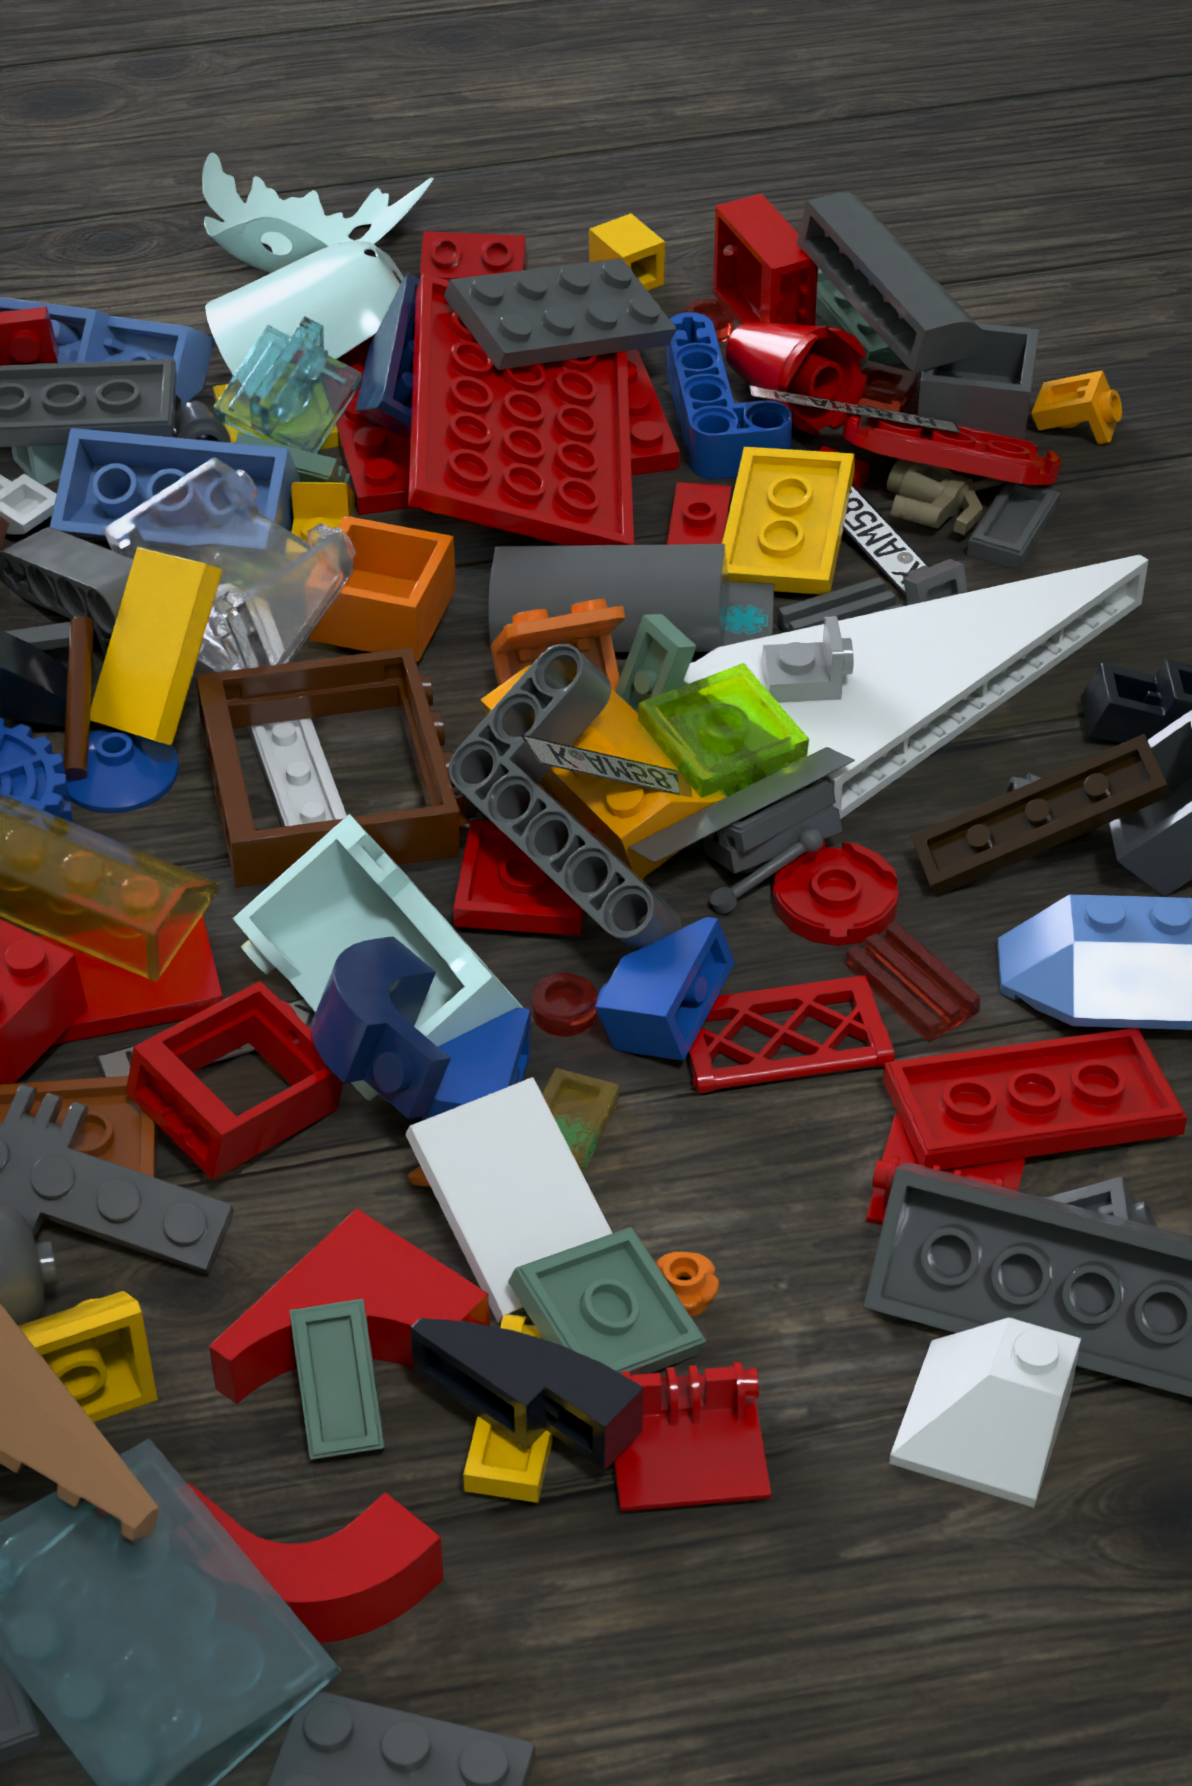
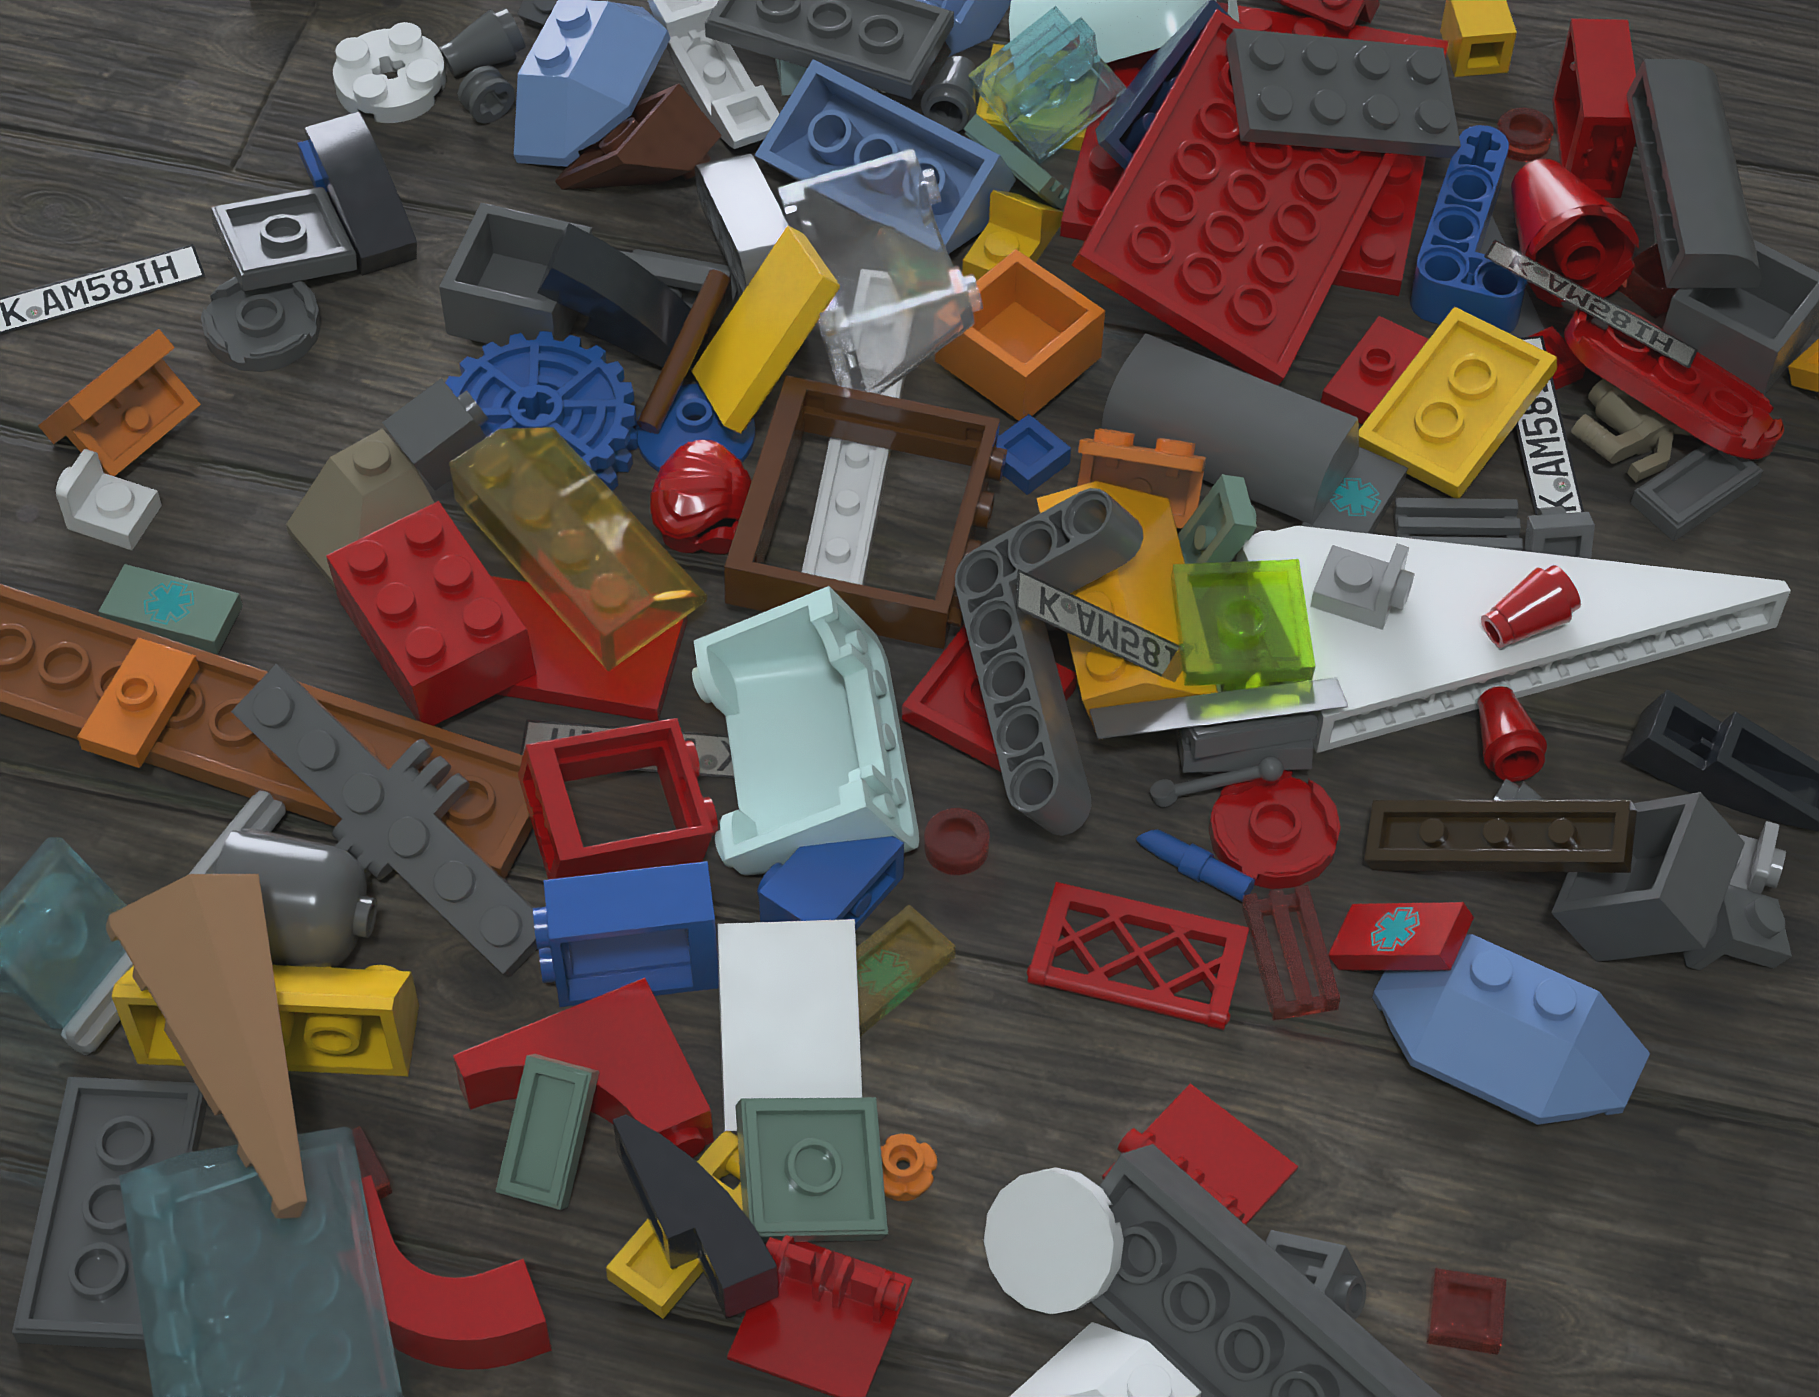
camera: 25 degrees right, 10 degrees up
dark blue arch [311,936,451,1119] -> none
blue slope [595,917,735,1061] -> none
red tile [882,1028,1187,1170] -> none
none -> blue window [533,861,719,1007]
none -> red hair [650,440,752,554]
none -> white tile [984,1167,1124,1314]
none -> blue tile [997,414,1071,495]
none -> blue piece [1136,829,1255,902]
none -> red tile [1328,902,1474,970]
none -> red cone [1477,686,1547,782]
none -> red cone [1481,565,1581,649]

